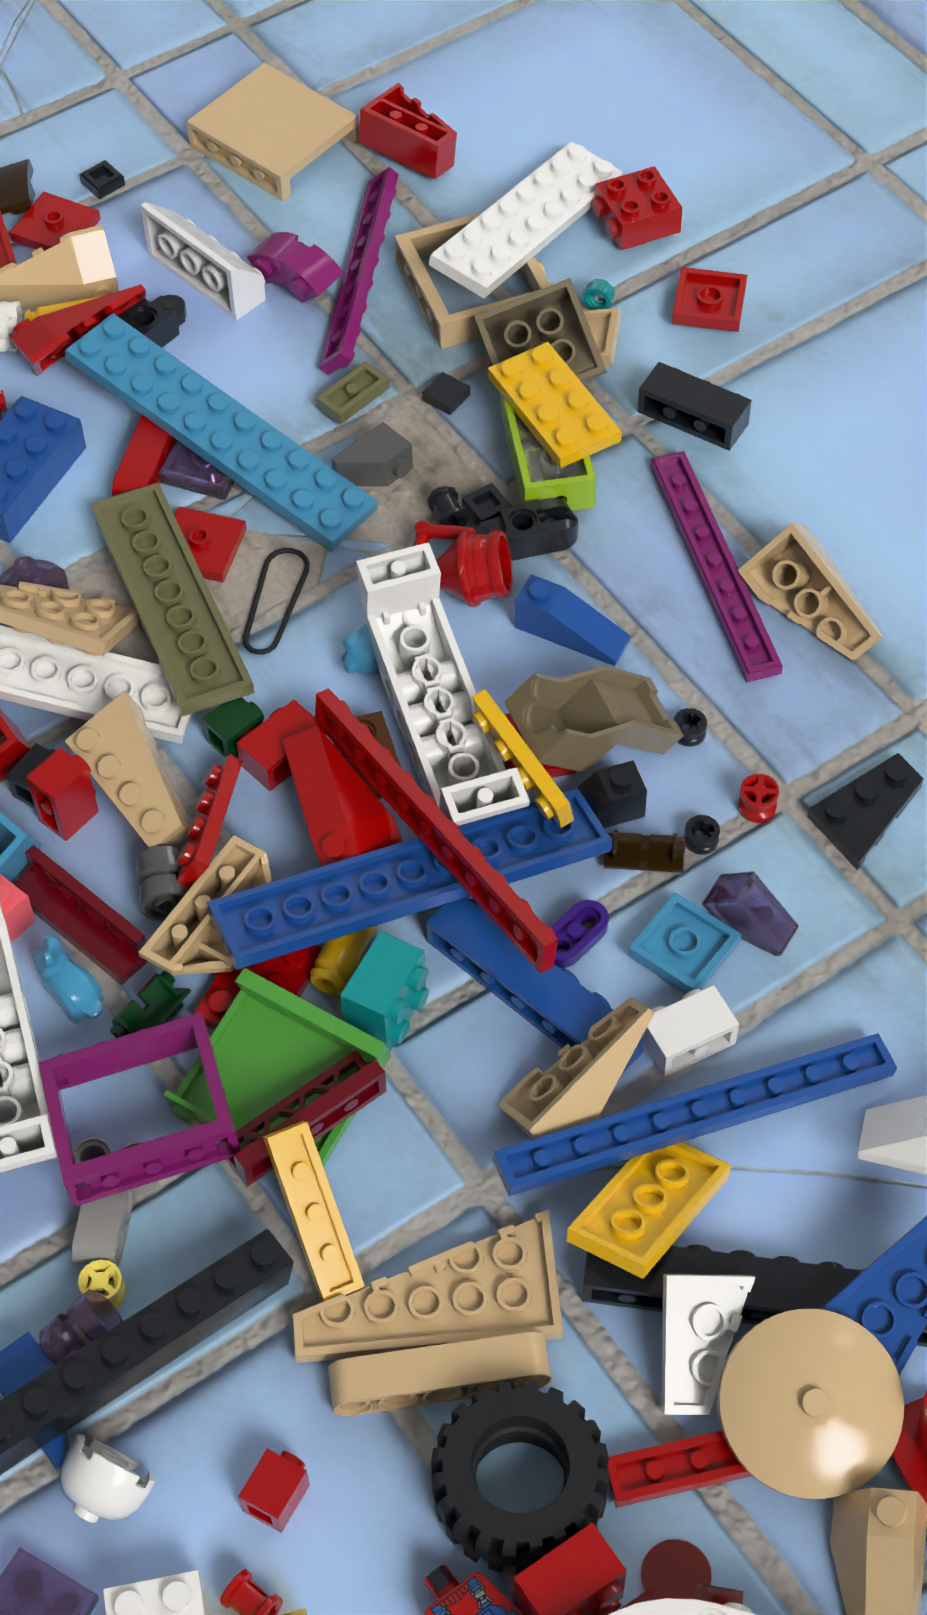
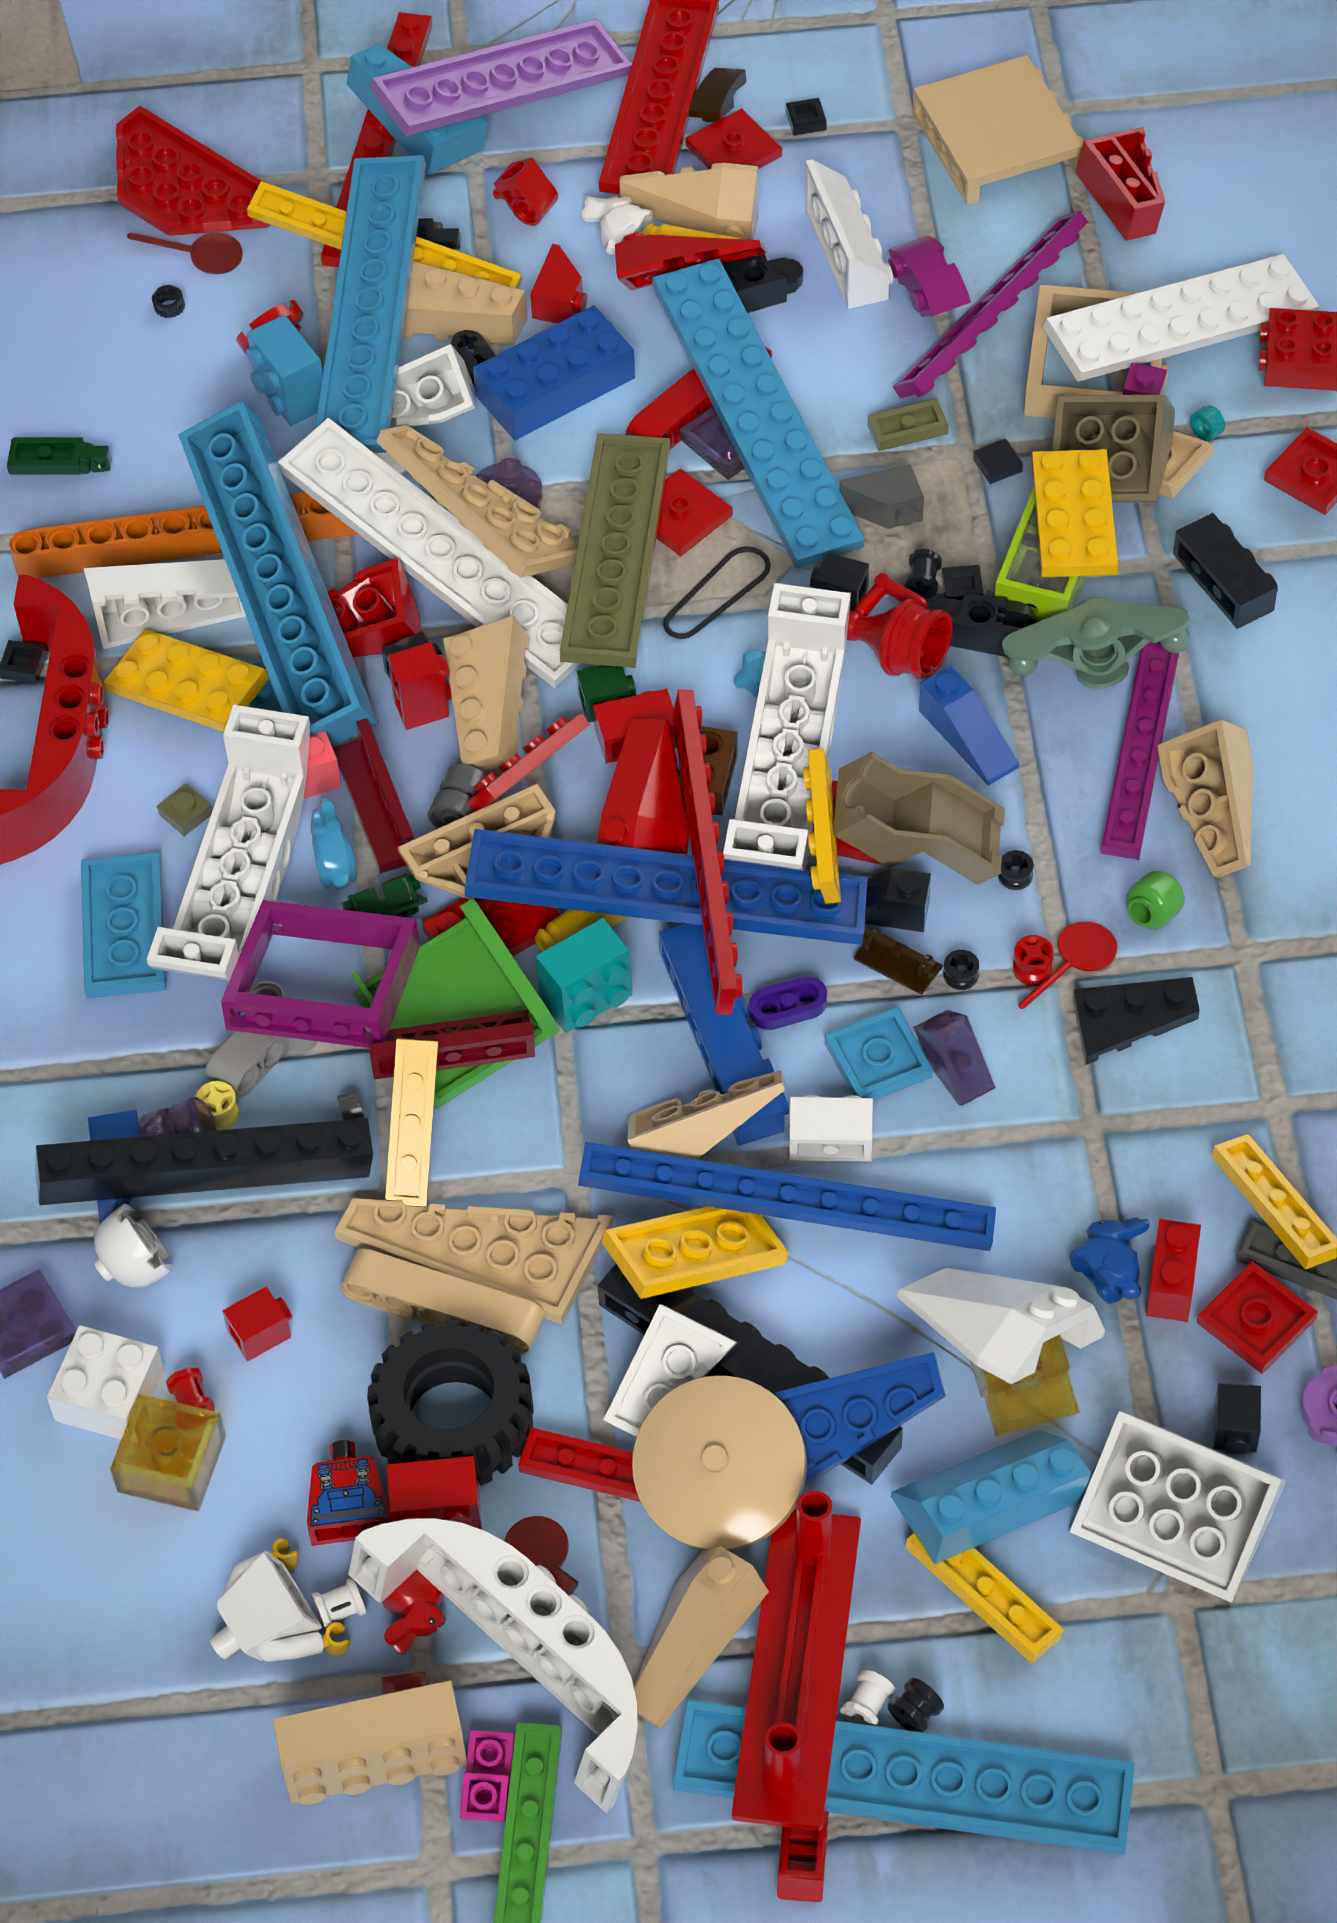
camera: 30 degrees right, 0 degrees up
none -> dark grey axle [337,1091,365,1120]
none -> black brick [810,552,869,611]
none -> sand green piece [1002,598,1190,689]
none -> red piece [1018,921,1117,1009]
none -> magenta plate [1123,362,1167,395]
none -> bright green head [1125,871,1185,929]

